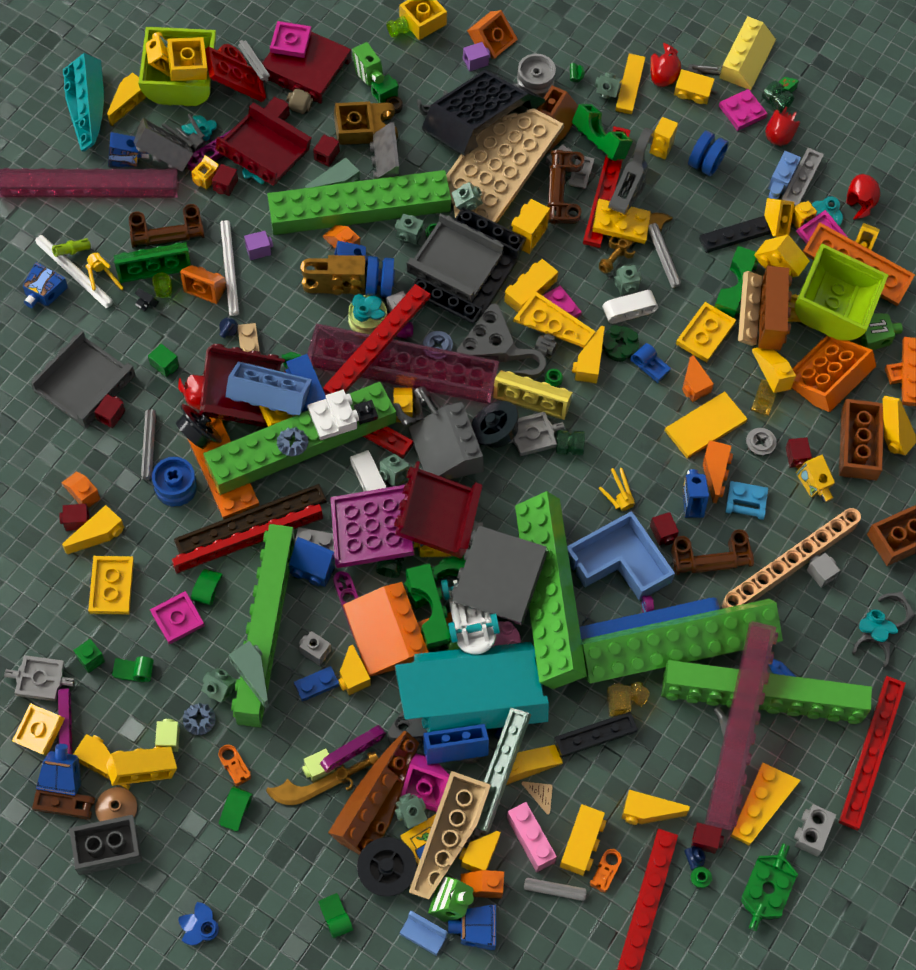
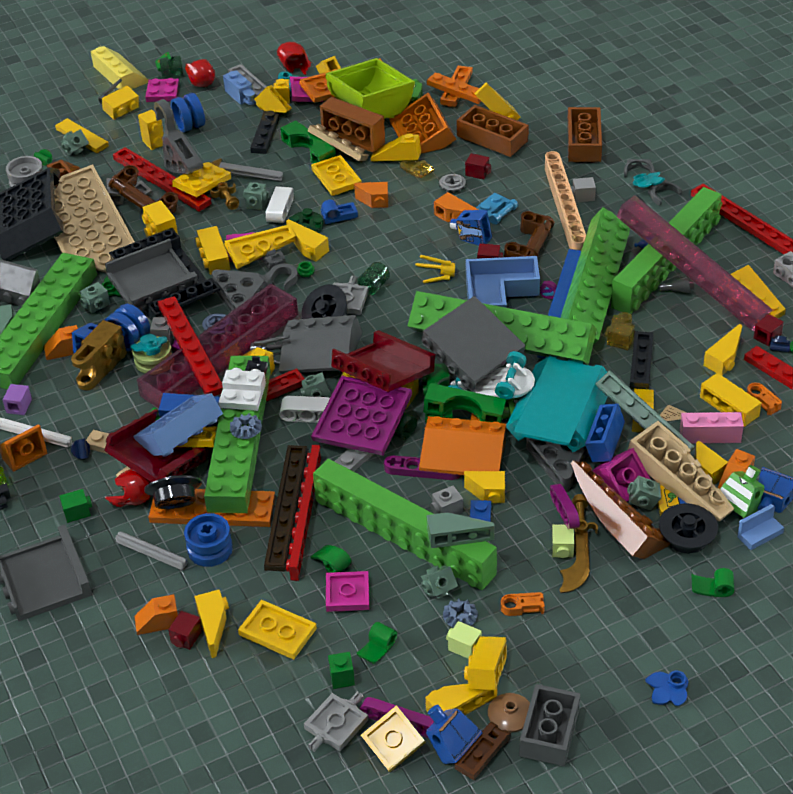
camera: 55 degrees left, 20 degrees down
dark red brick [94,394,125,428] -> none
green panel [219,786,253,831] -> none
blue slope [289,537,335,587] -> none
dark grey cap [393,398,425,426] -> none
sand green brick [451,182,483,211] -> none
light yellow slope [493,370,573,420] -> none
light grey axle [524,878,587,901] -> none
green arch [572,104,633,161] -> none
red helmet [651,43,681,87] -> none
yellow tile [664,391,748,459] -> none
yellow brick [754,234,810,277] -> none
yellow torso [796,455,835,503] -> none

